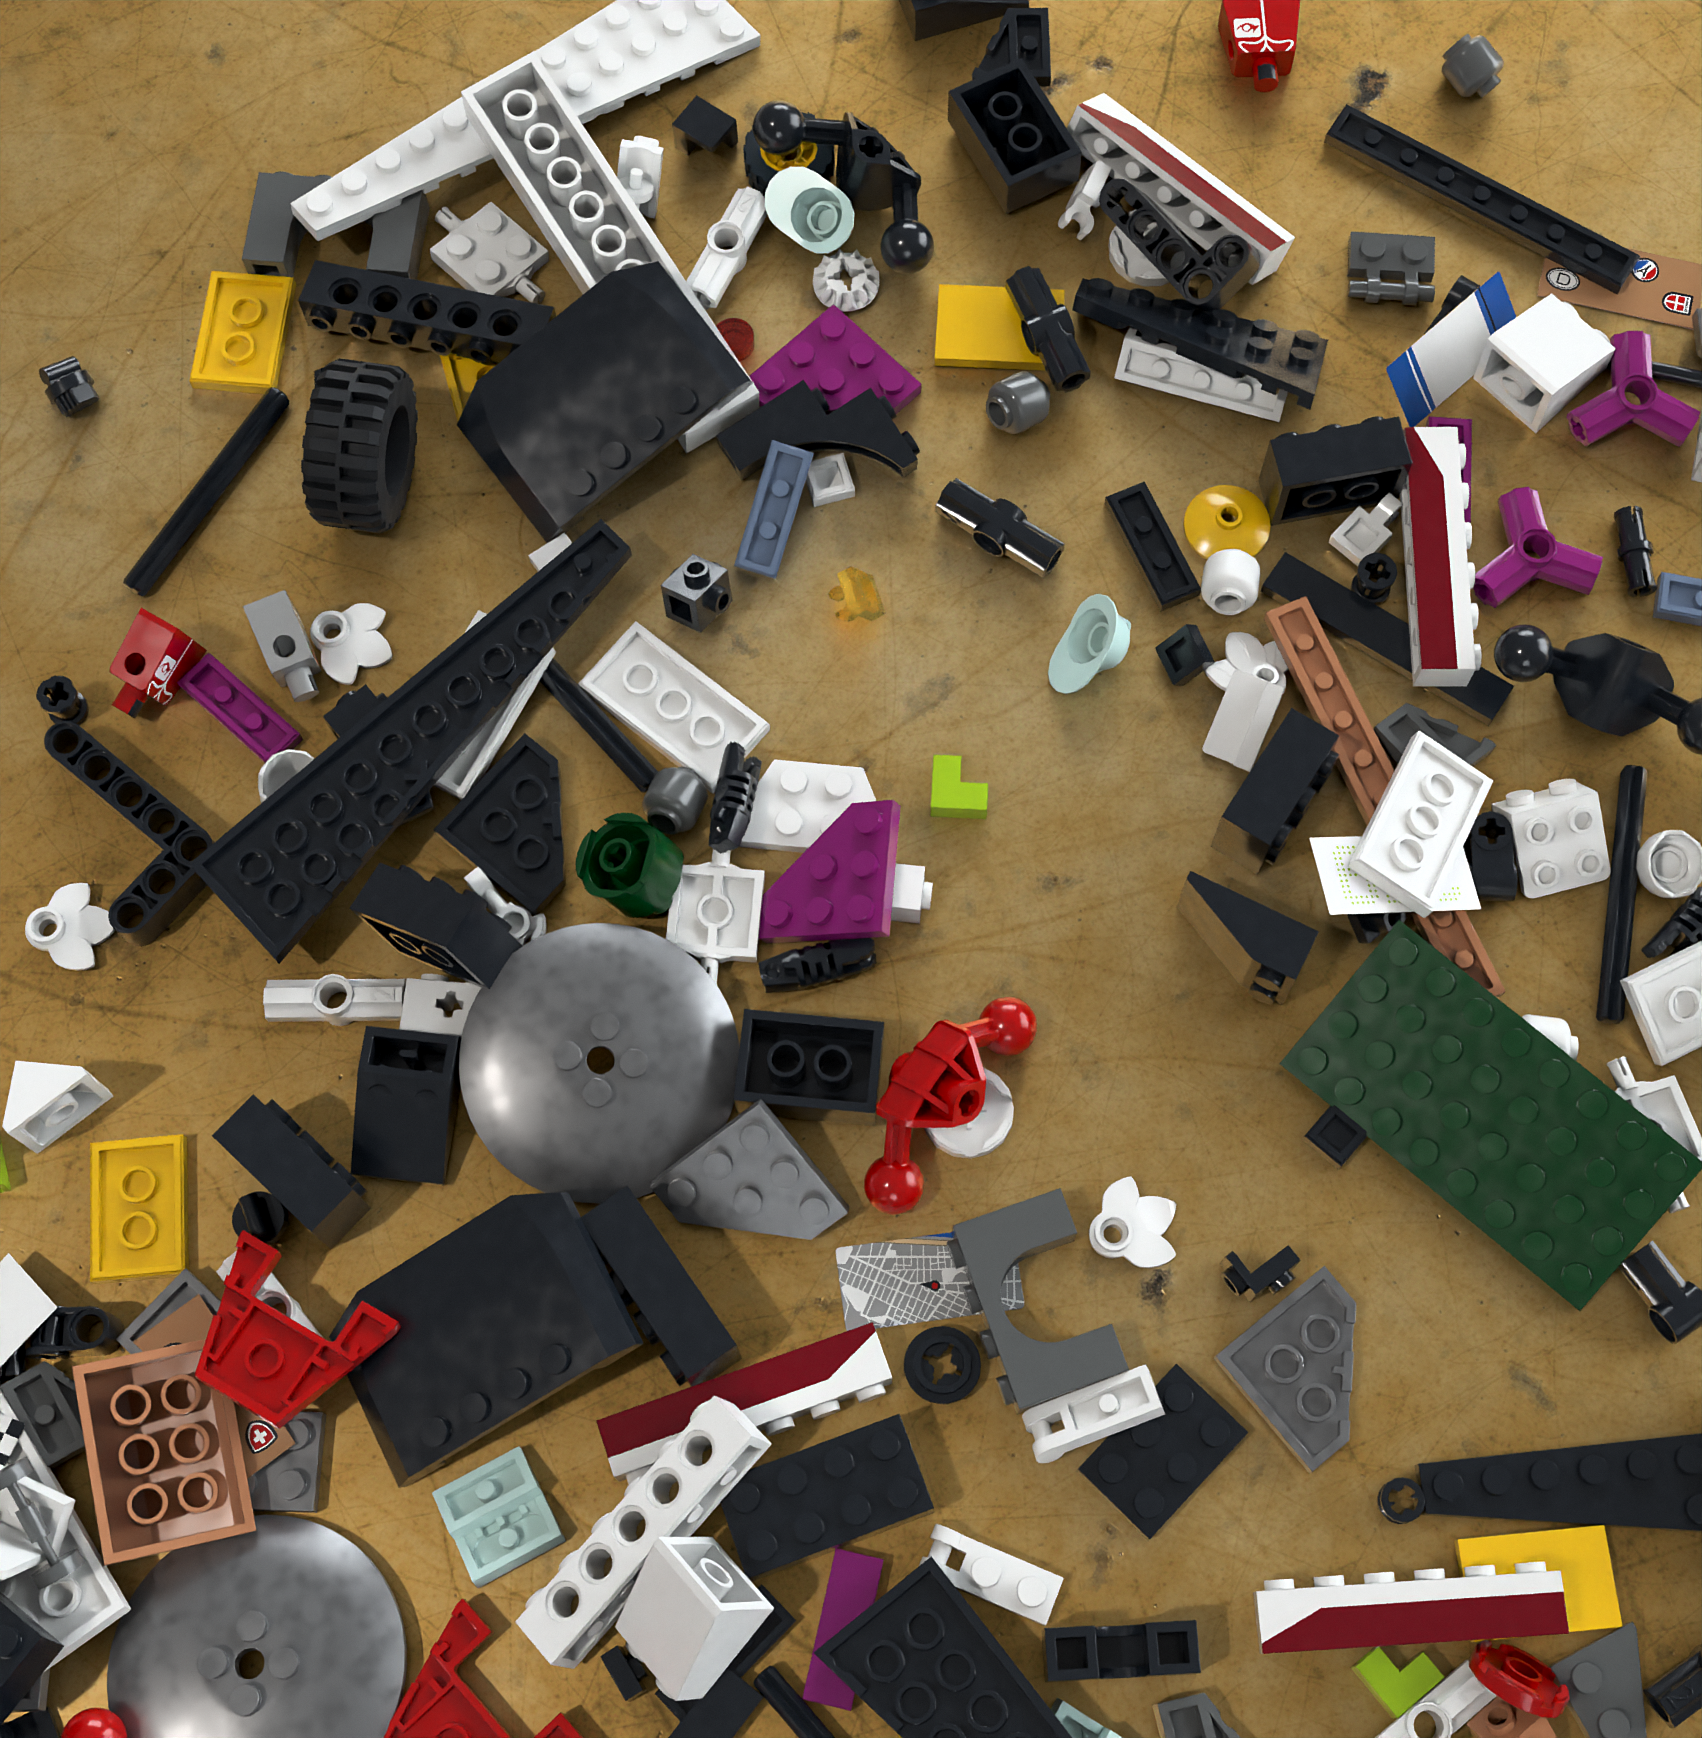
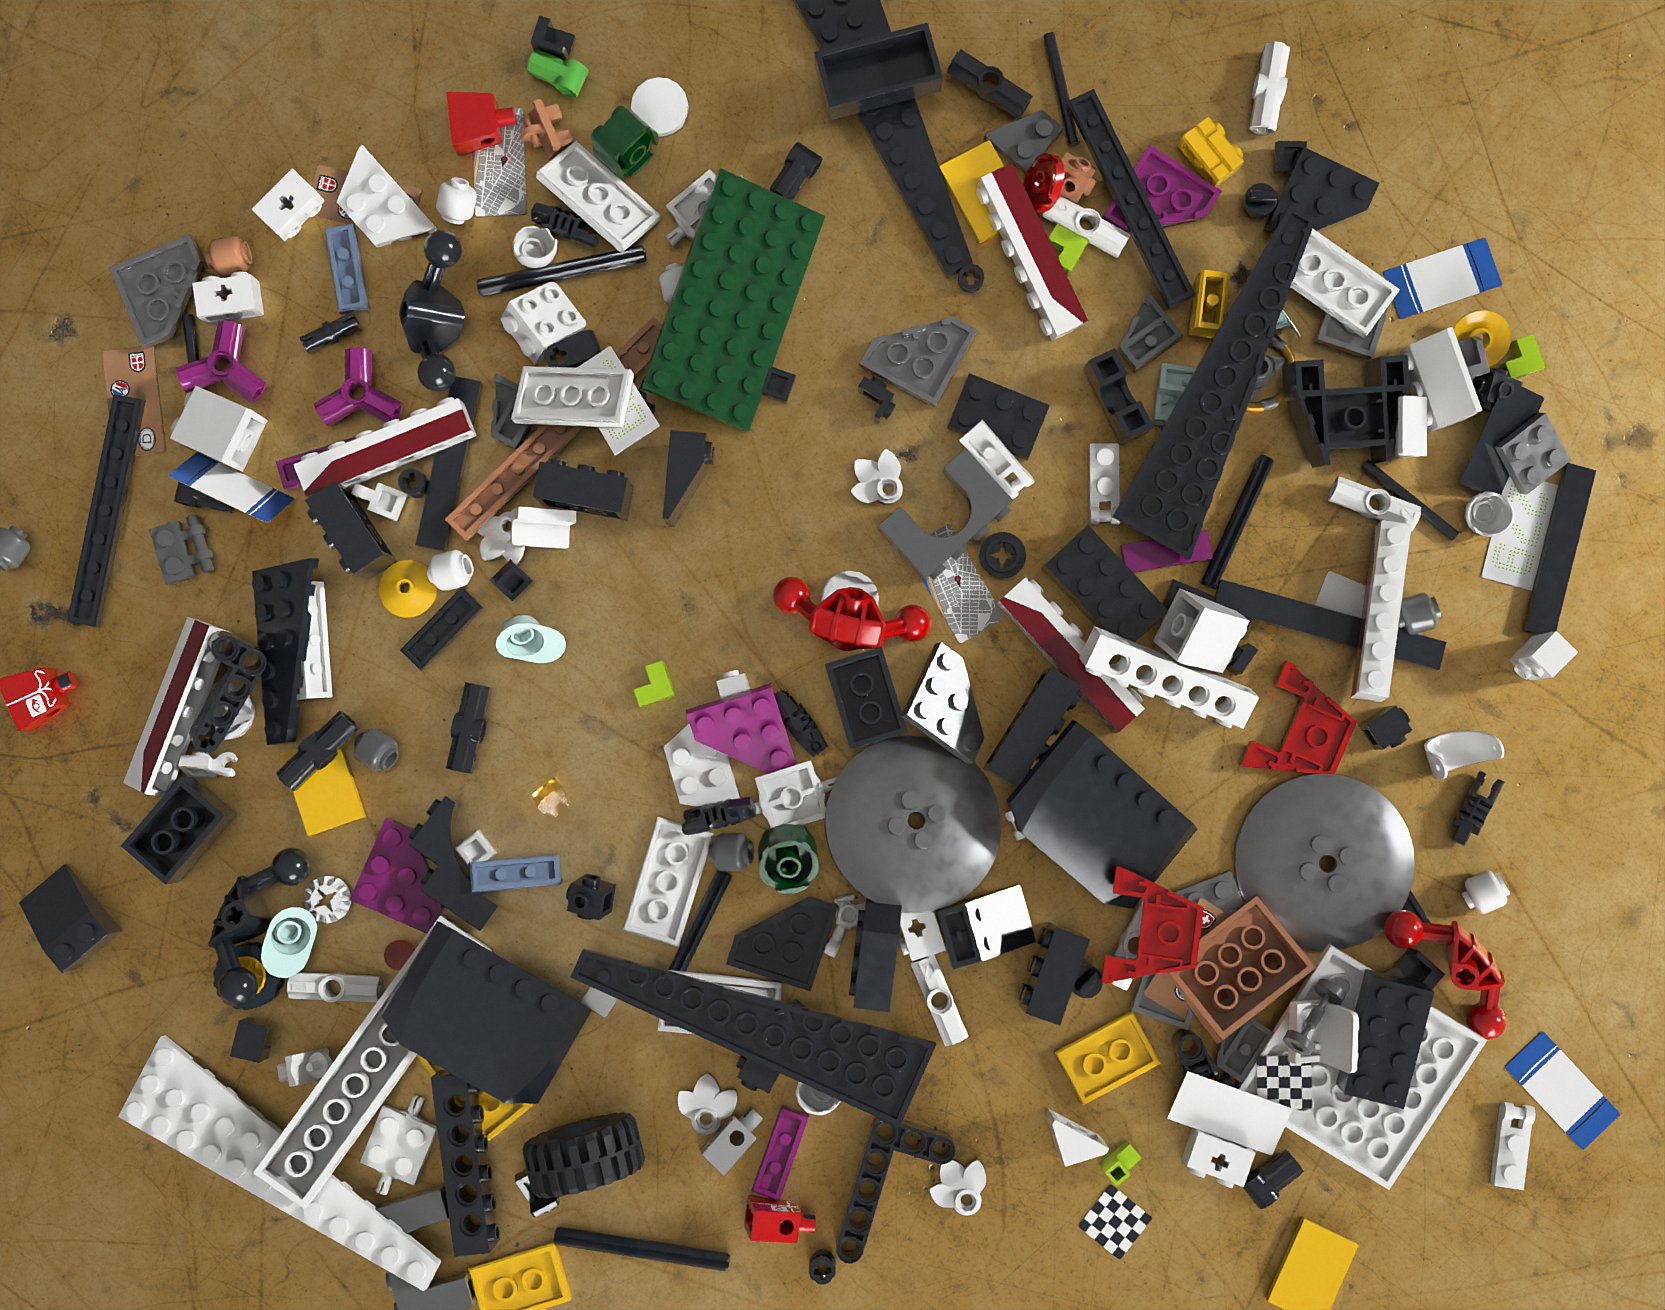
camera: 115 degrees left, 15 degrees up
light aqua slope [432,1446,566,1588] -> none
black wing [972,8,1051,87] -> none

